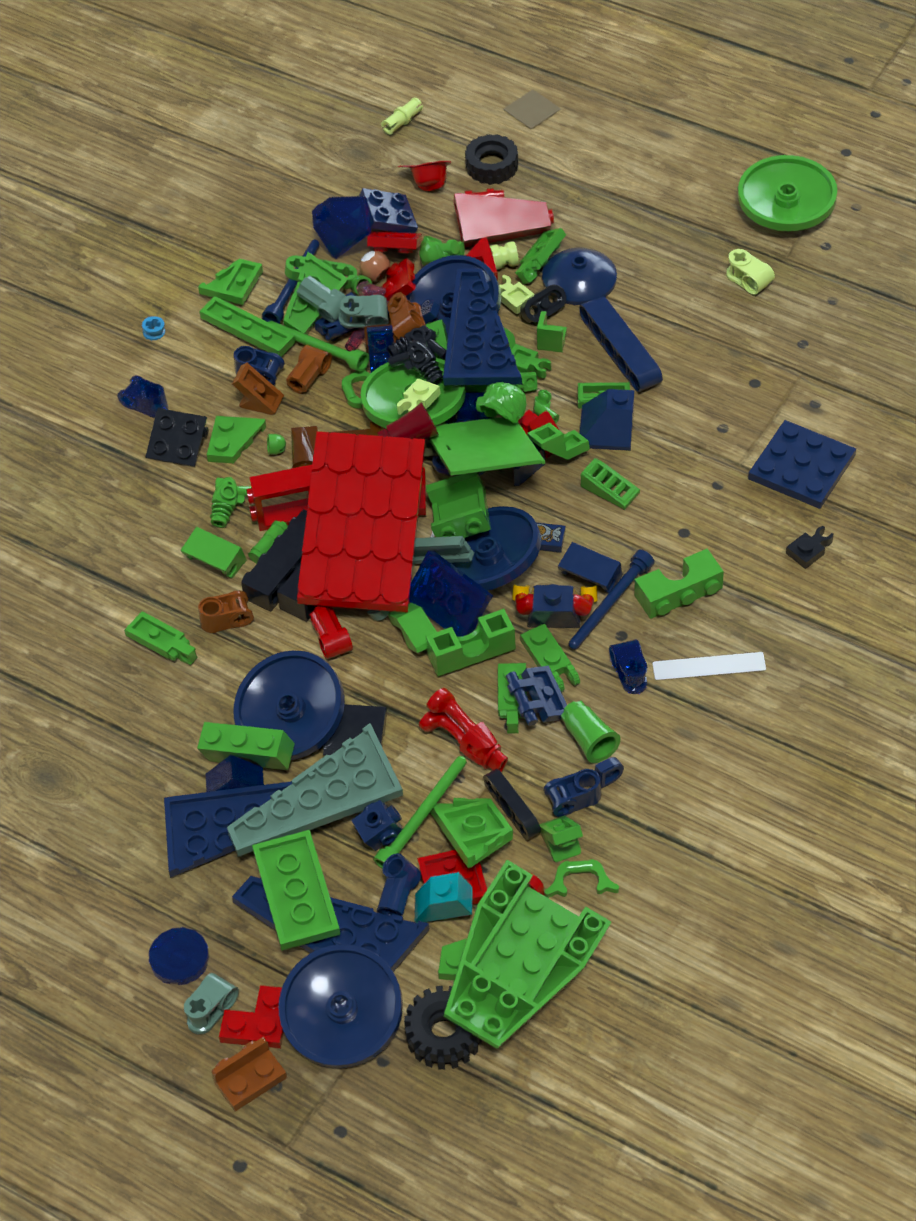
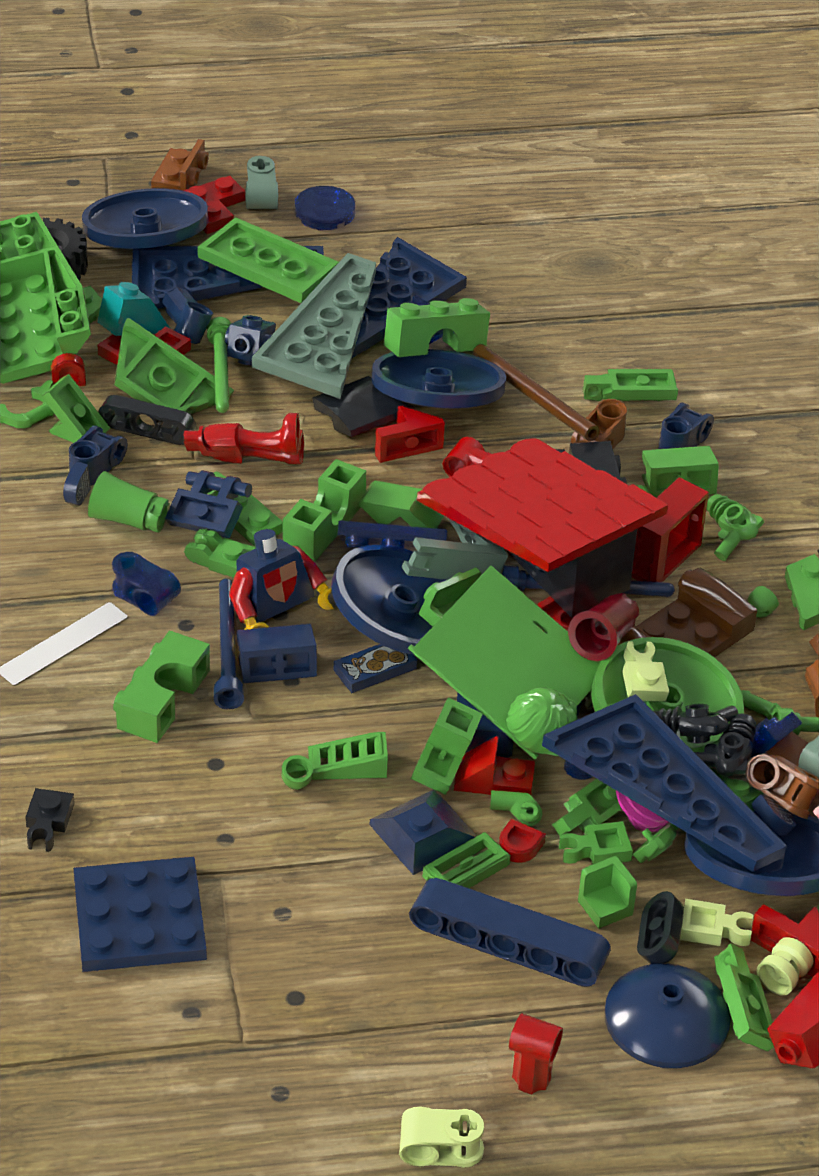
camera: 135 degrees right, 10 degrees down
none -> bright green hinge [281,755,313,790]
none -> red slope [375,406,445,463]
none -> reddish brown piece [473,344,600,441]
none -> red tile [499,818,546,863]
none -> red piece [509,1013,563,1095]
none -> dark blue piece [658,402,714,449]

